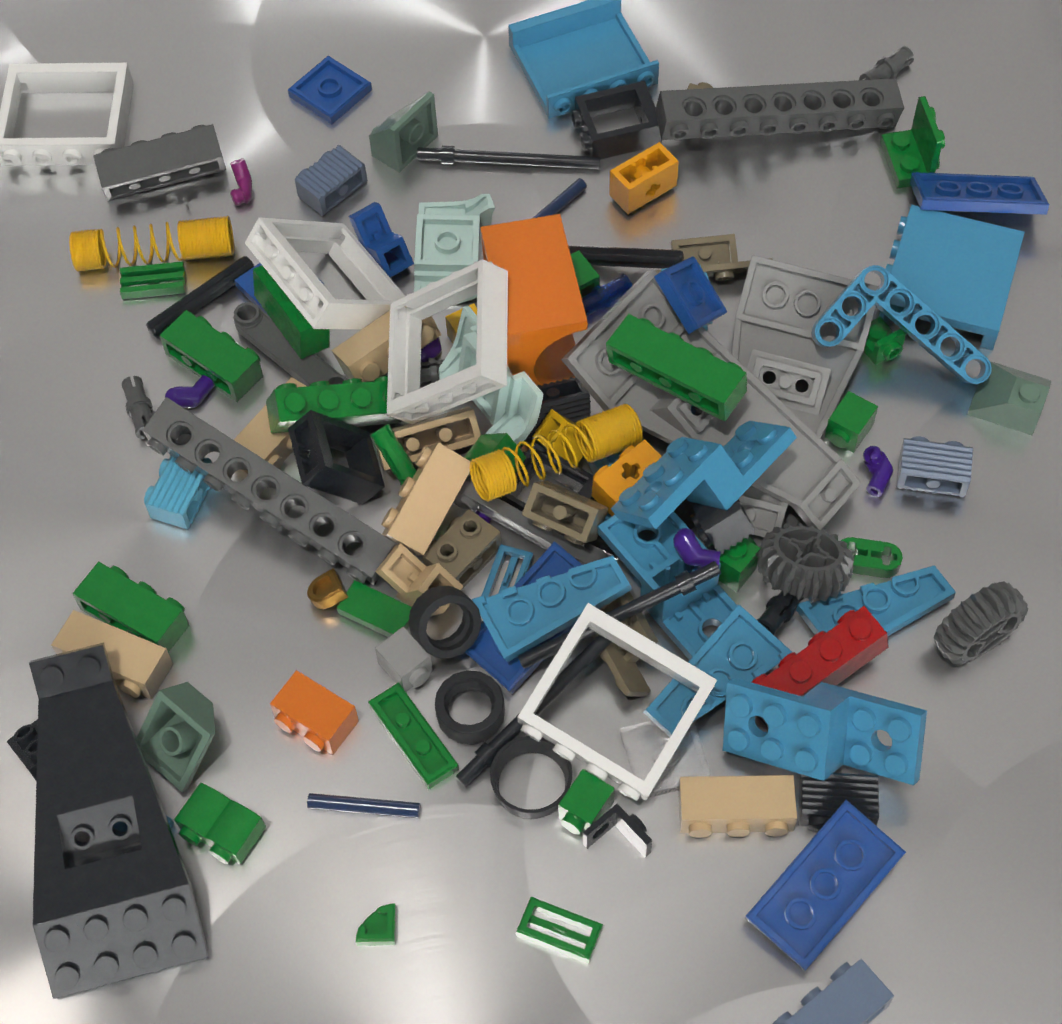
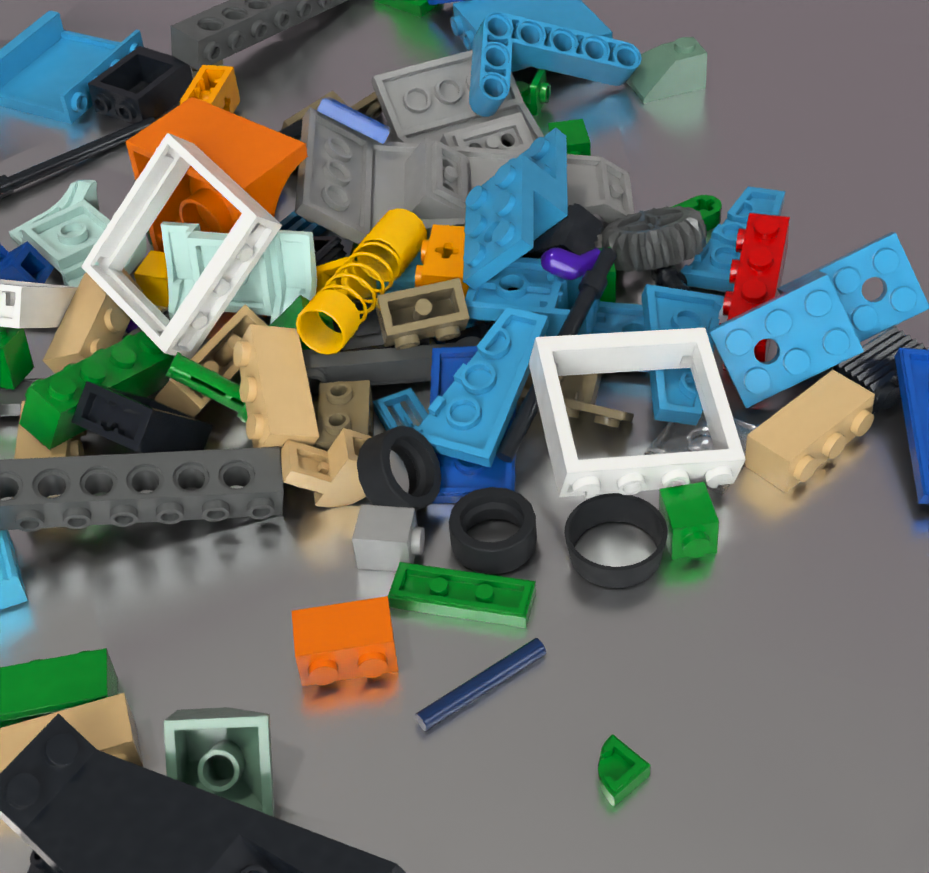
camera: 40 degrees left, 15 degrees down
green brick [174,782,266,864] -> none
pearl gold tile [307,568,348,609] -> none
green tile [337,580,412,637] -> none
black bar [456,634,612,787] -> none
green tile [516,897,603,964] -> none
black bracket [583,804,652,857] -> none
green brick [606,313,747,422] -> none
dark purple arm [863,446,893,497] -> none
sand blue brick [897,436,973,498] -> none
dark grey gear [933,581,1028,665] -> none

